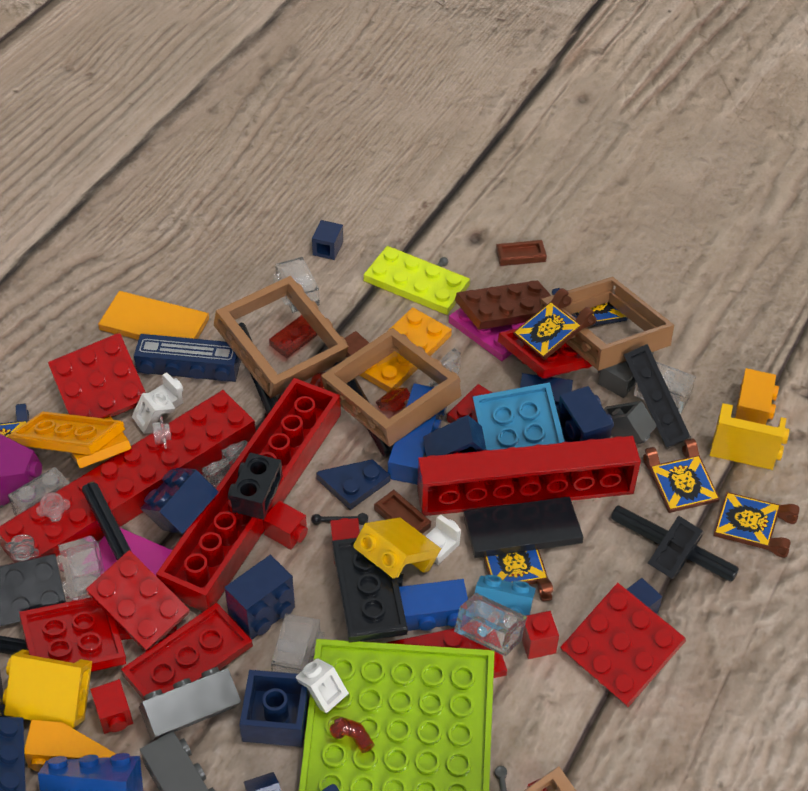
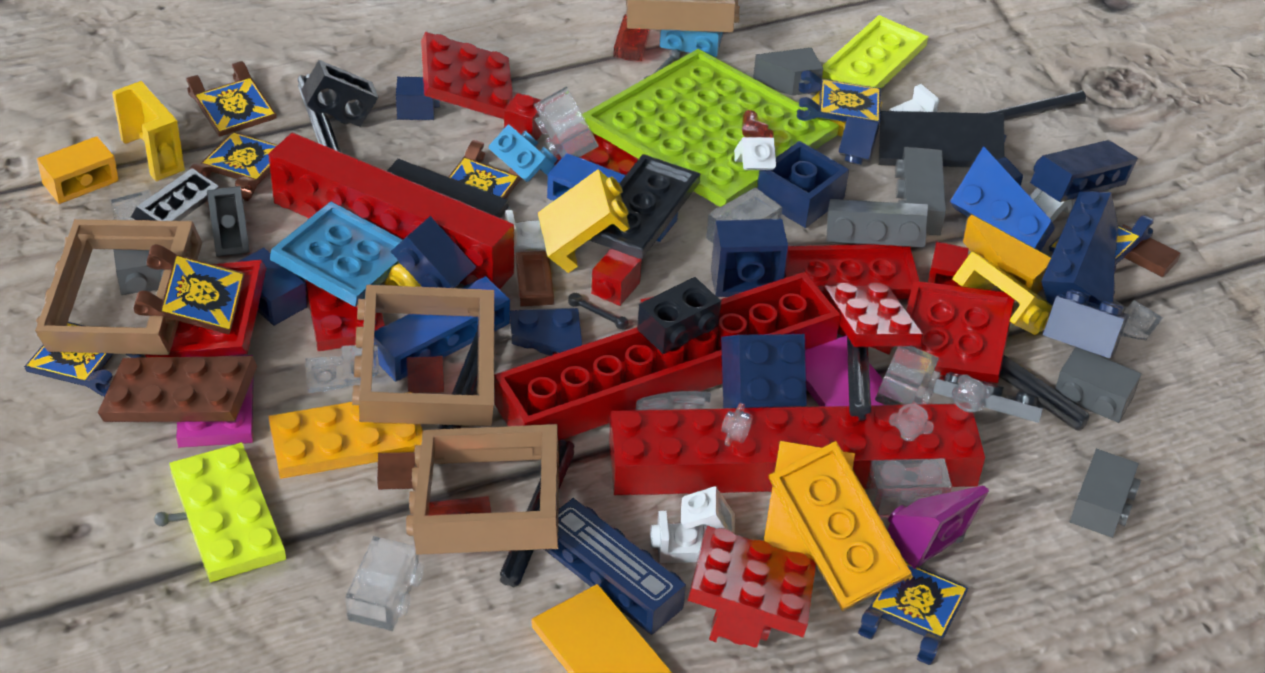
camera: 145 degrees left, 5 degrees down
dark blue brick [312,220,344,260] -> none
copper tile [496,240,547,266] -> none
dark blue brick [558,386,614,442] -> none

